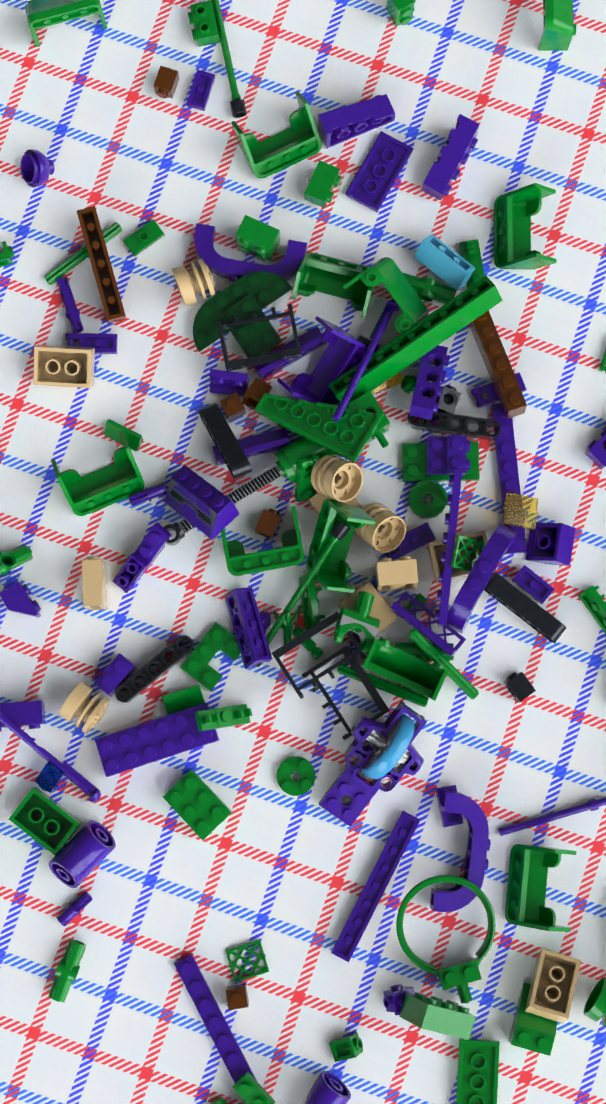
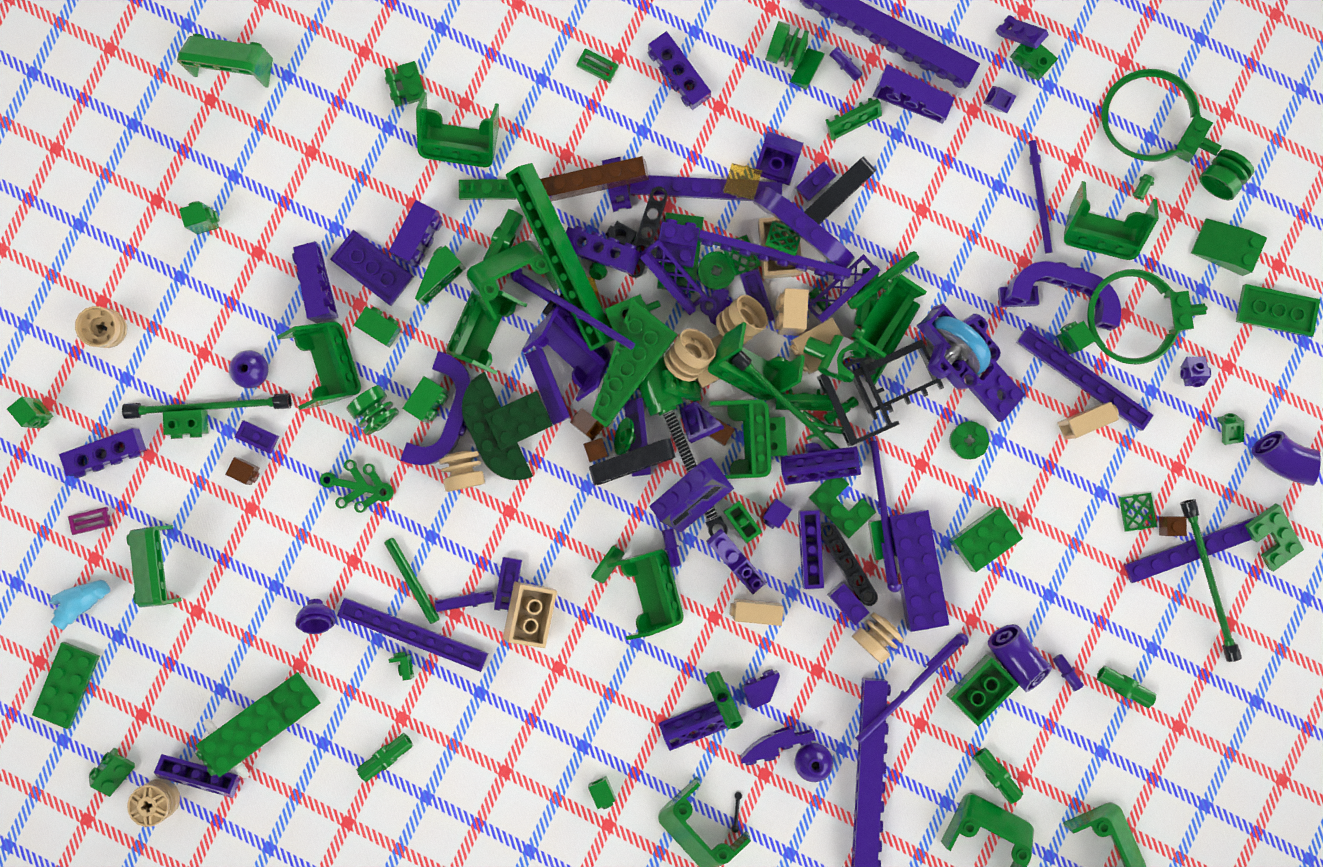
camera: 90 degrees left, 5 degrees up
clear blue bracket [34,762,64,793] -> none
reddish brown brick [77,206,126,324] -> none
green plate [123,219,165,257] -> none
green plate [195,704,252,732] -> none
dark purple bracket [209,369,249,397] -> none
black hinge [217,304,302,371] -> none
brick [399,992,476,1040] -> none
medium azure brick [414,234,475,290] -> none
dark purple wedge [422,114,480,200] -> none
black brick [504,672,536,703] -> none
tan brick [525,948,581,1024] -> none
none -> dark purple piece [229,350,269,389]
none -> green plant [320,459,394,513]
none -> dark purple plate [337,597,489,672]
none -> green wheel [346,385,399,435]
none -> green plate [384,61,425,107]
none -> dark purple brick [389,200,443,268]
none -> green slope [415,245,466,306]
none -> green dish [614,417,636,455]
none -> dark purple fence [640,239,707,316]
none -> dark purple wing [679,401,724,443]
none -> dark purple plate [700,289,732,326]
none -> green brick [723,500,762,543]
none -> green window [724,234,761,276]
none -> dark purple brick [762,499,792,529]
none -> green brick [769,417,787,457]
none -> dark purple brick [798,510,824,589]
none -> dark purple bar [870,441,902,592]
none -> green brick [1056,321,1096,354]
none -> tan brick [1057,402,1119,440]
none -> green pin [1133,174,1154,200]
none -> green hose [1180,499,1242,662]

